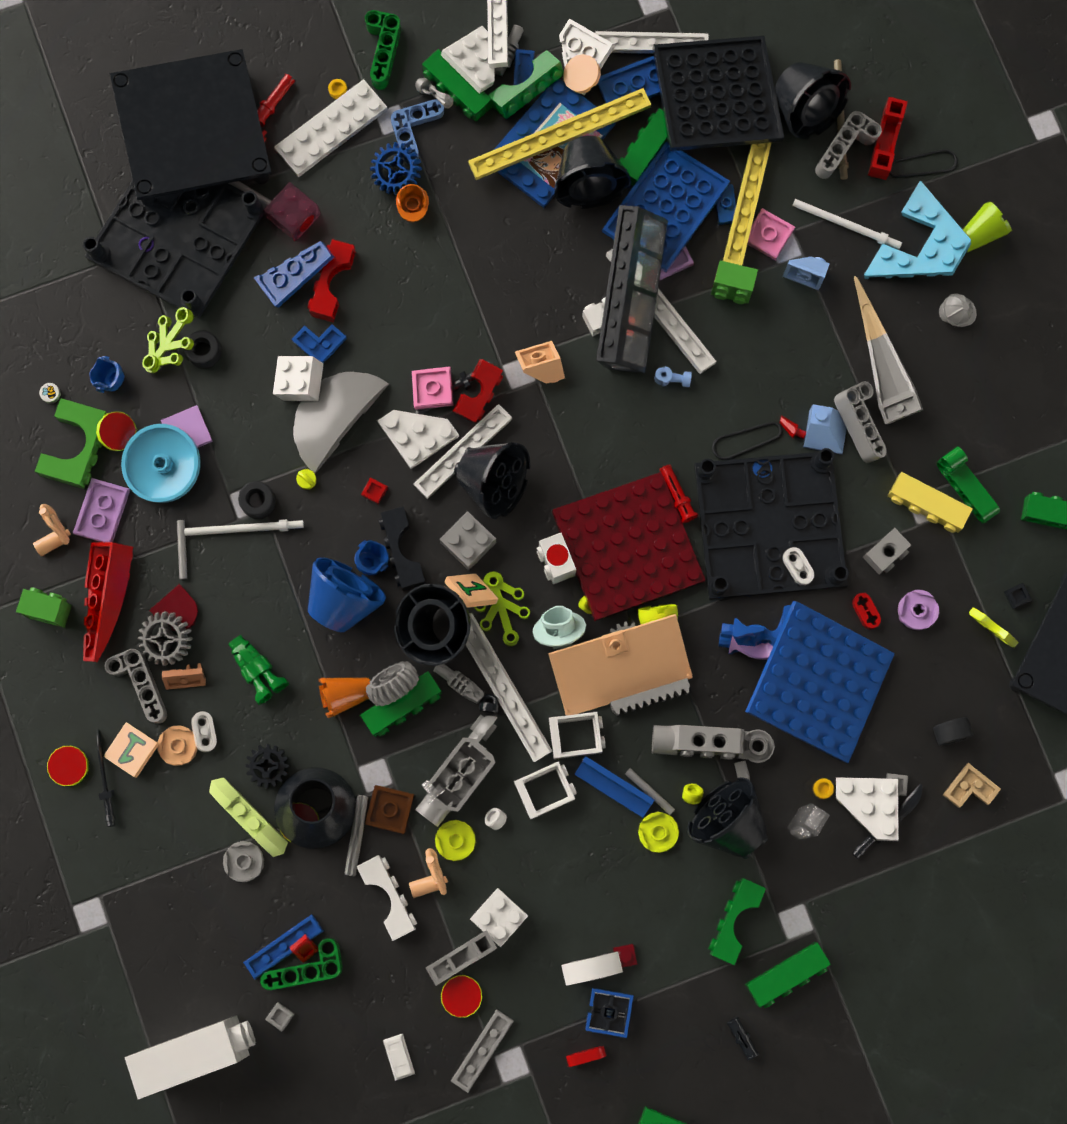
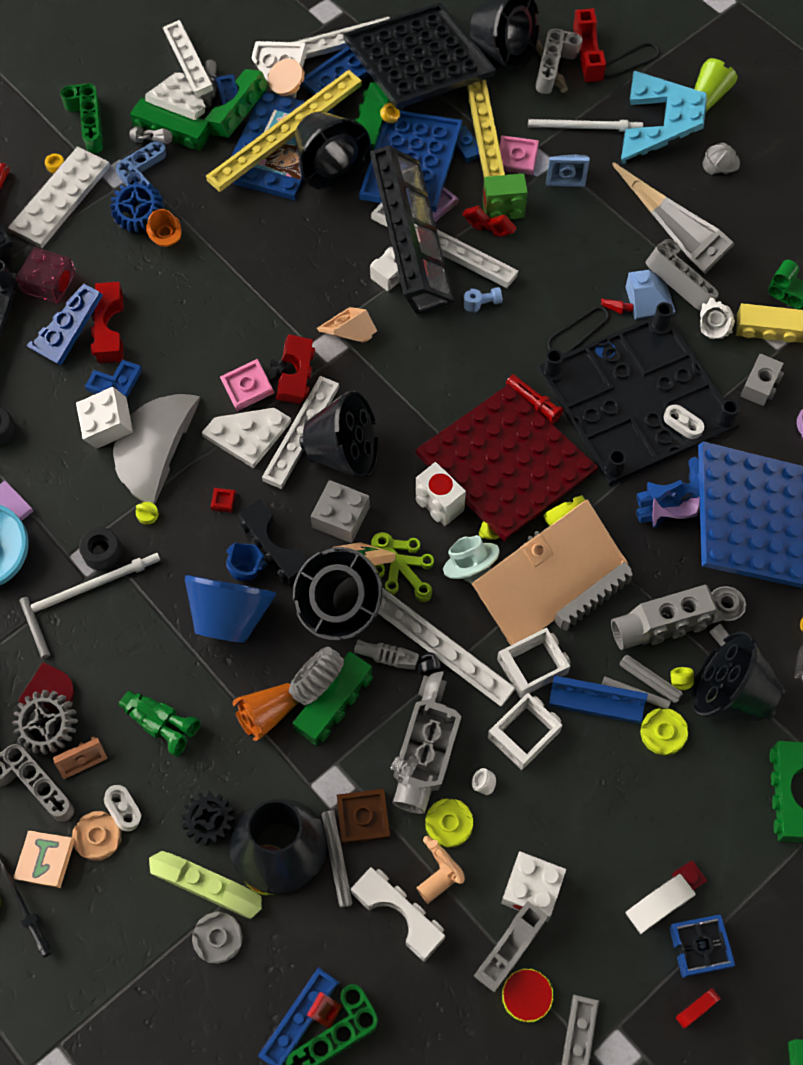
camera: 20 degrees left, 15 degrees down
red beam [852,593,881,629] -> none
none -> yellow tile [380,103,400,124]
none -> red tile [462,206,517,237]
none -> light grey axle [620,655,683,703]
none -> white hair [700,298,735,339]

